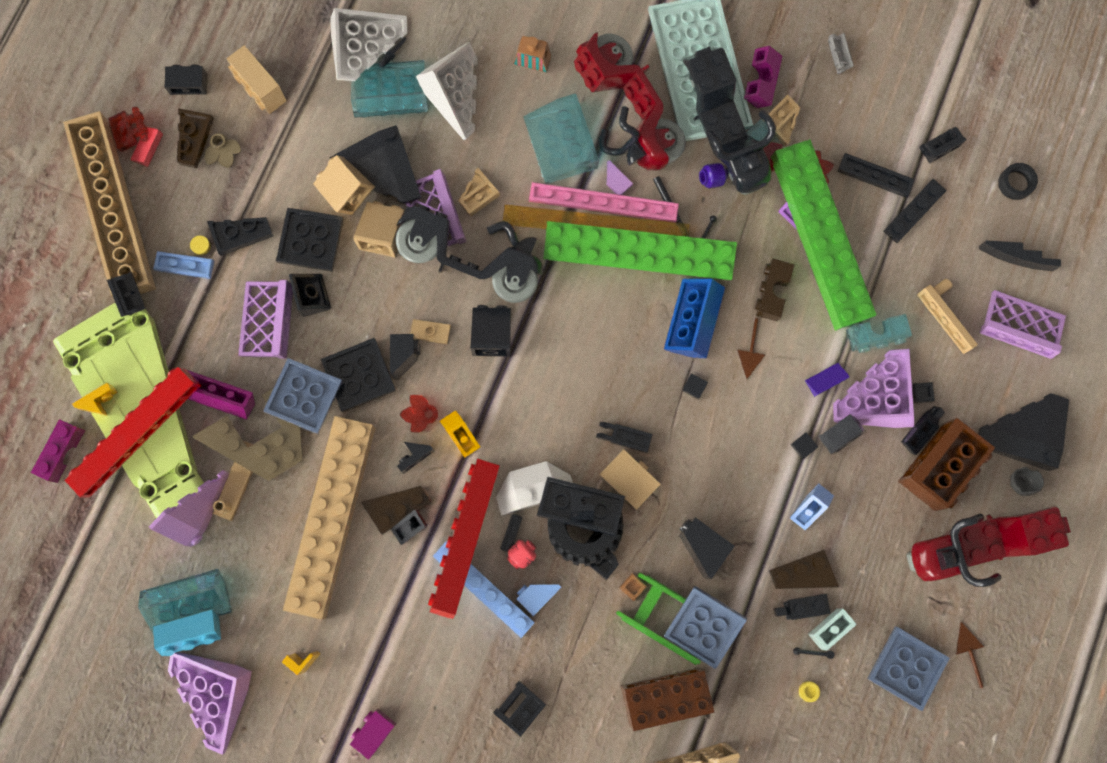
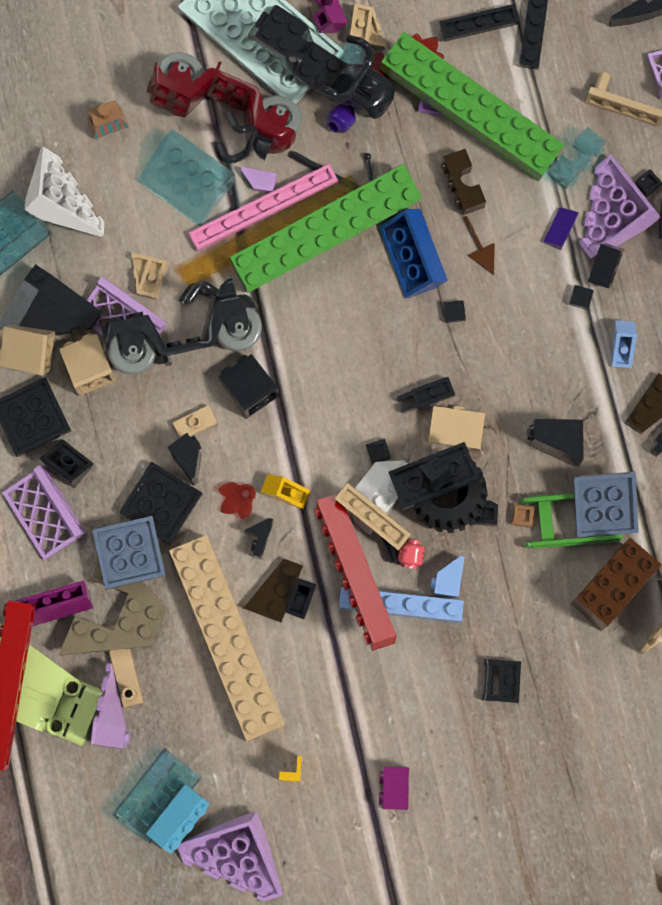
camera: 30 degrees left, 0 degrees up
none -> tan piece [335,483,411,550]
none -> black tile [366,439,391,464]

